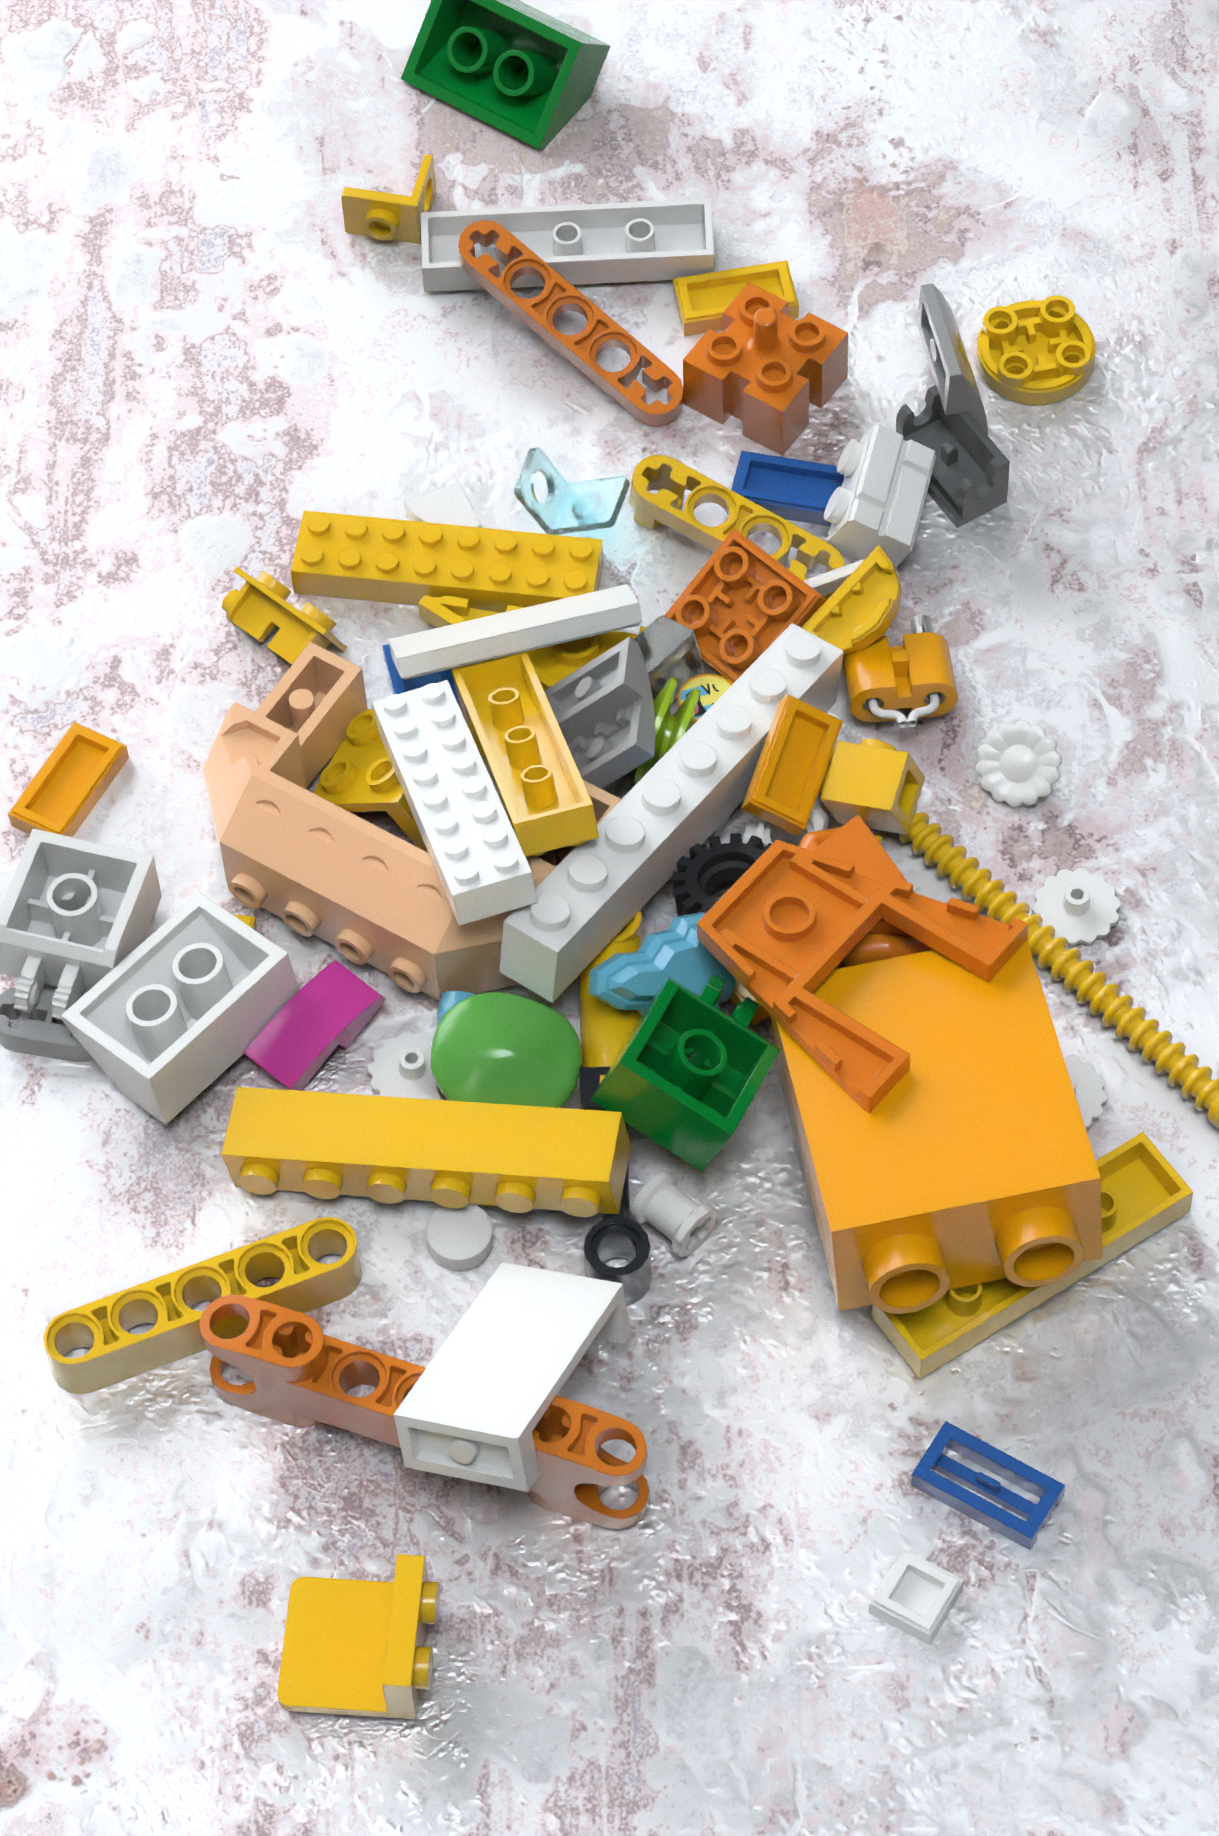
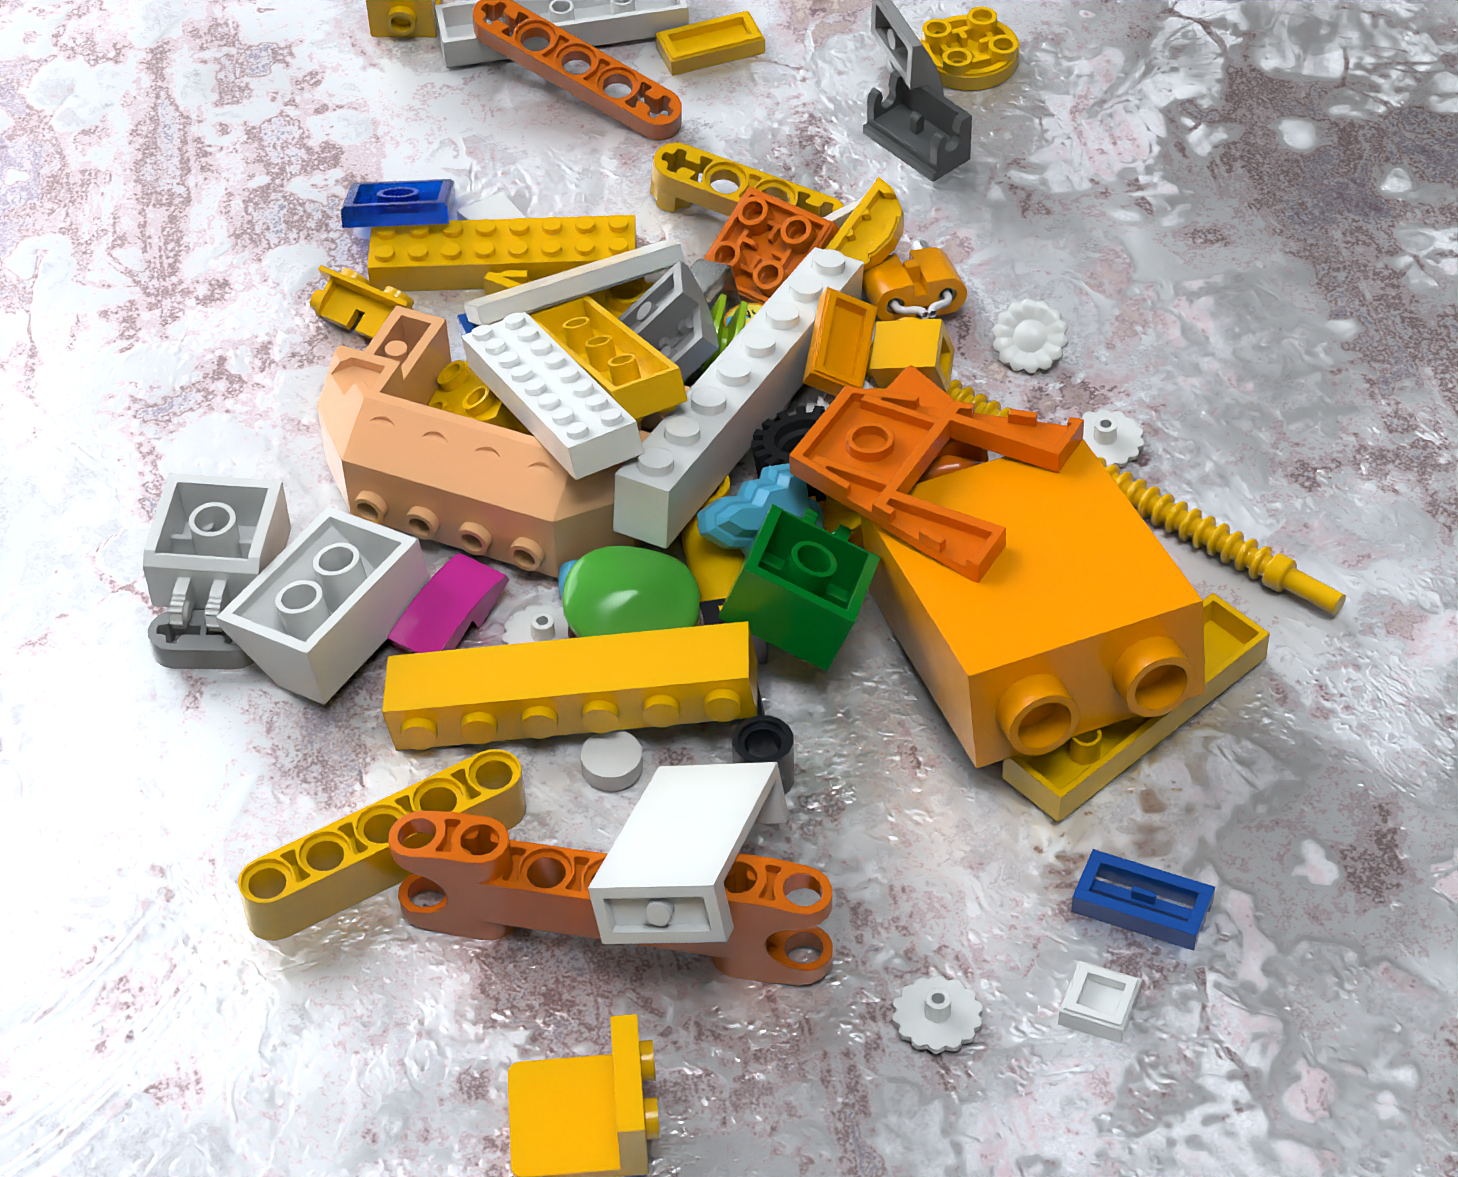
camera: 10 degrees left, 10 degrees down
light orange tile [8,722,129,837] -> none
clear light blue bracket [514,447,630,535] -> none
white bush [630,1170,719,1257] -> none
orange brick [683,282,848,456] -> none
blue tile [731,450,845,527] -> none
white brick [824,424,936,567] -> none
none -> clear blue tile [341,179,456,228]
none -> white piece [892,975,983,1054]

